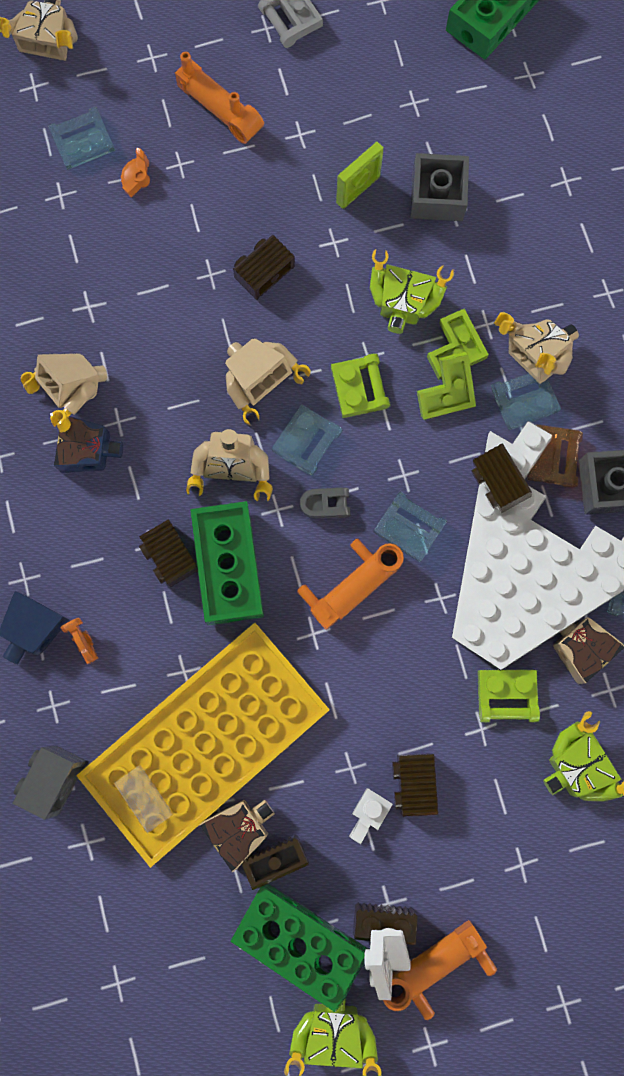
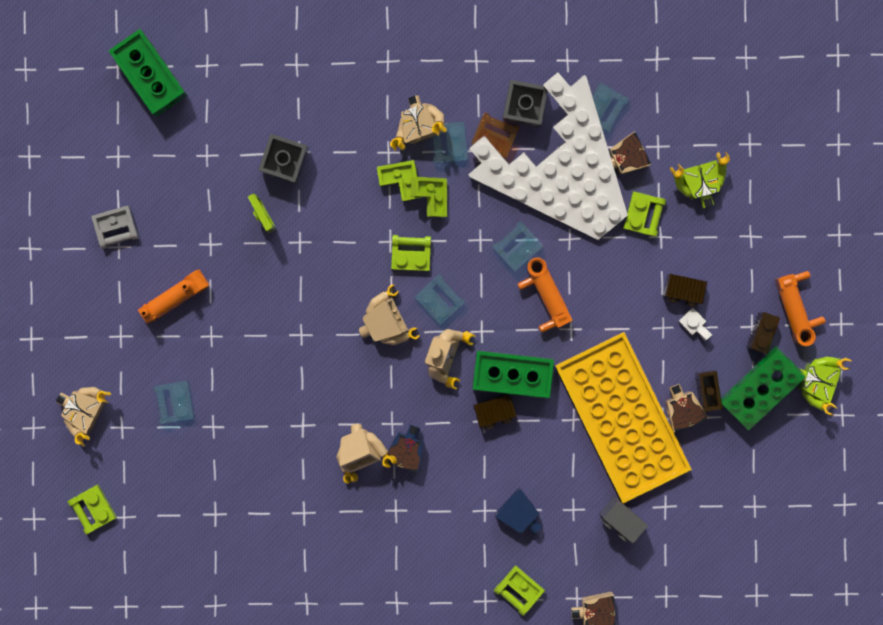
camera: 75 degrees left, 10 degrees up
orange piece [60,618,99,664] -> none
clear plate [114,765,173,833] -> none
orange piece [121,148,150,198] -> none
dark brown brick [233,235,295,300] -> none
dark grey plate [300,488,351,519] -> none
white bracket [365,928,411,1000] -> none
lime torso [370,249,454,334] -> none
dark brown brick [471,443,532,513] -> none

